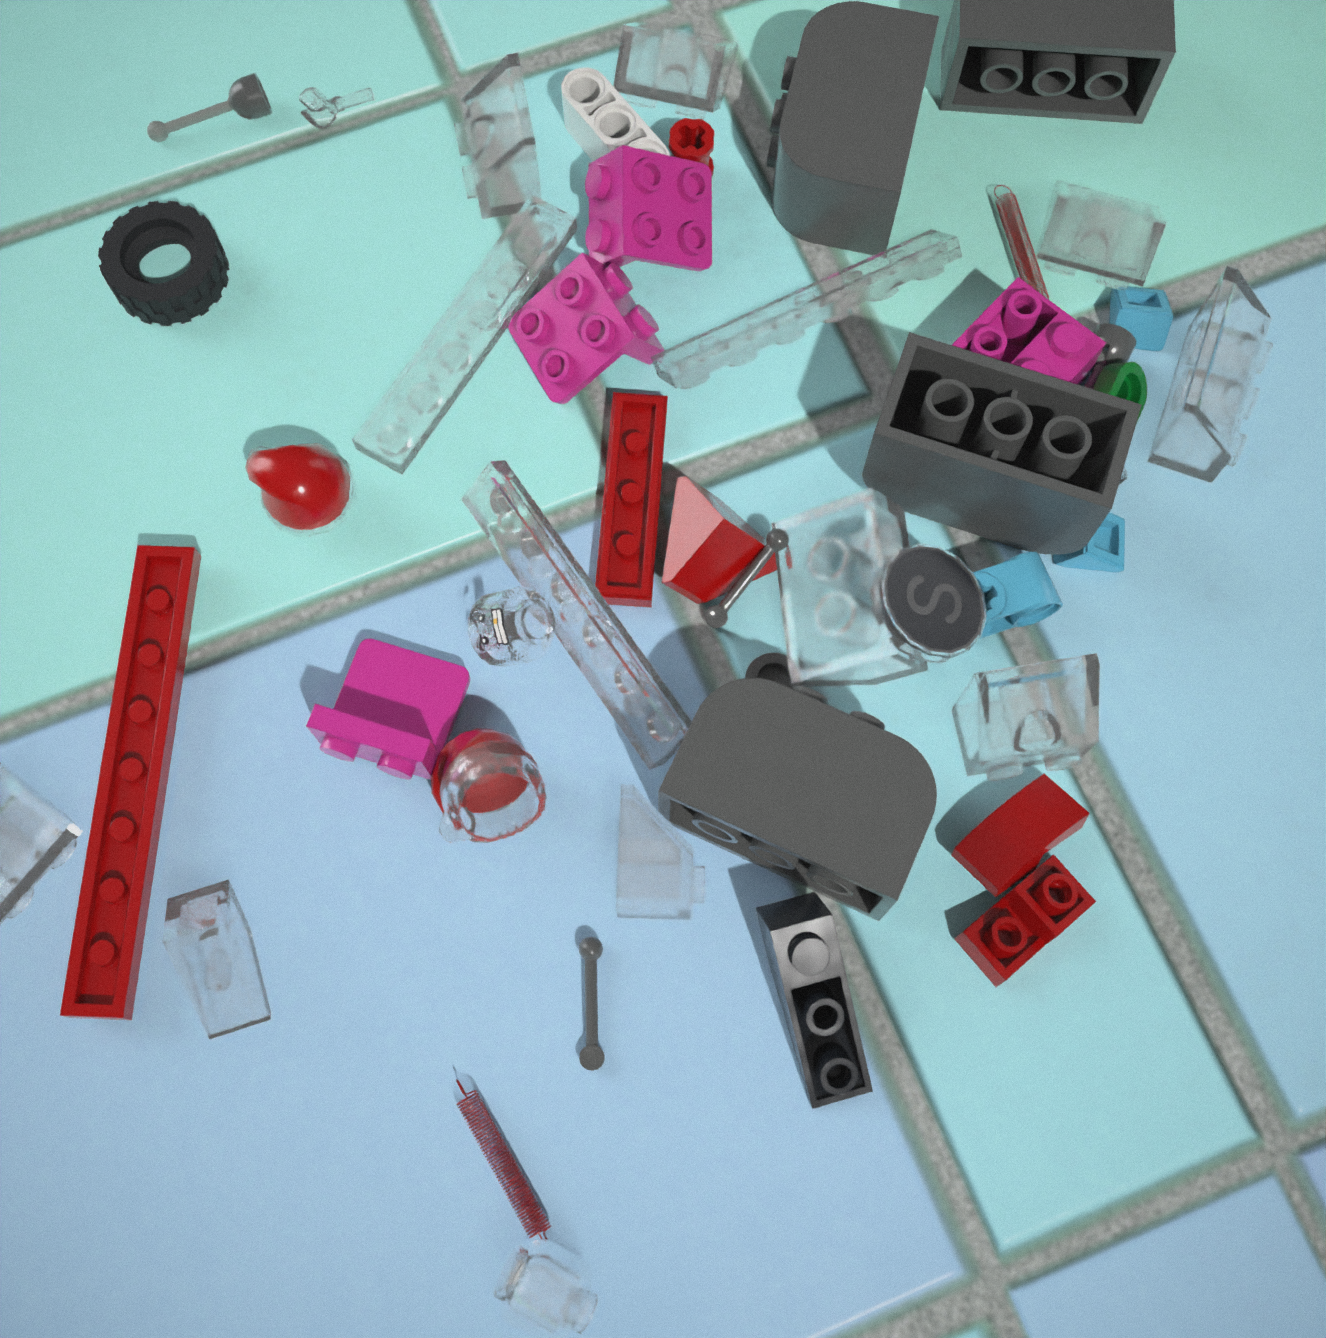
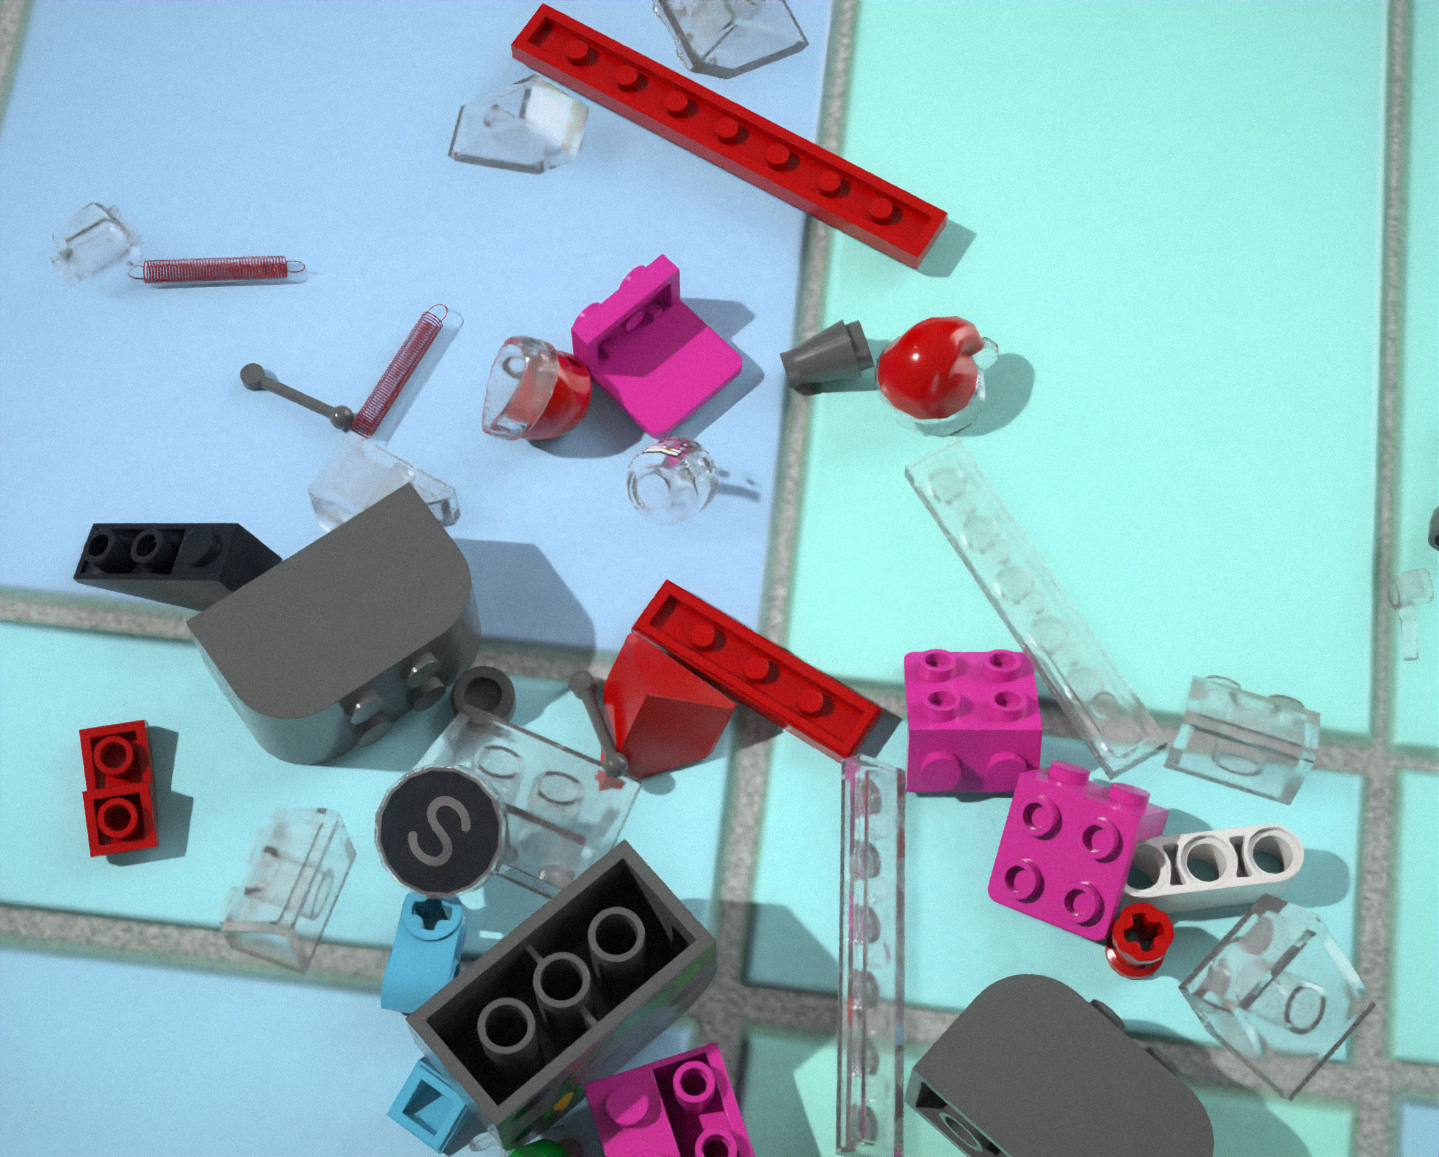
camera: 120 degrees right, 5 degrees down
black tyre [98,201,230,326] -> none
clear plate [461,460,692,770] -> none
red slope [951,773,1090,897] -> none
none -> piece [346,304,448,448]
none -> dark grey cone [779,319,875,388]

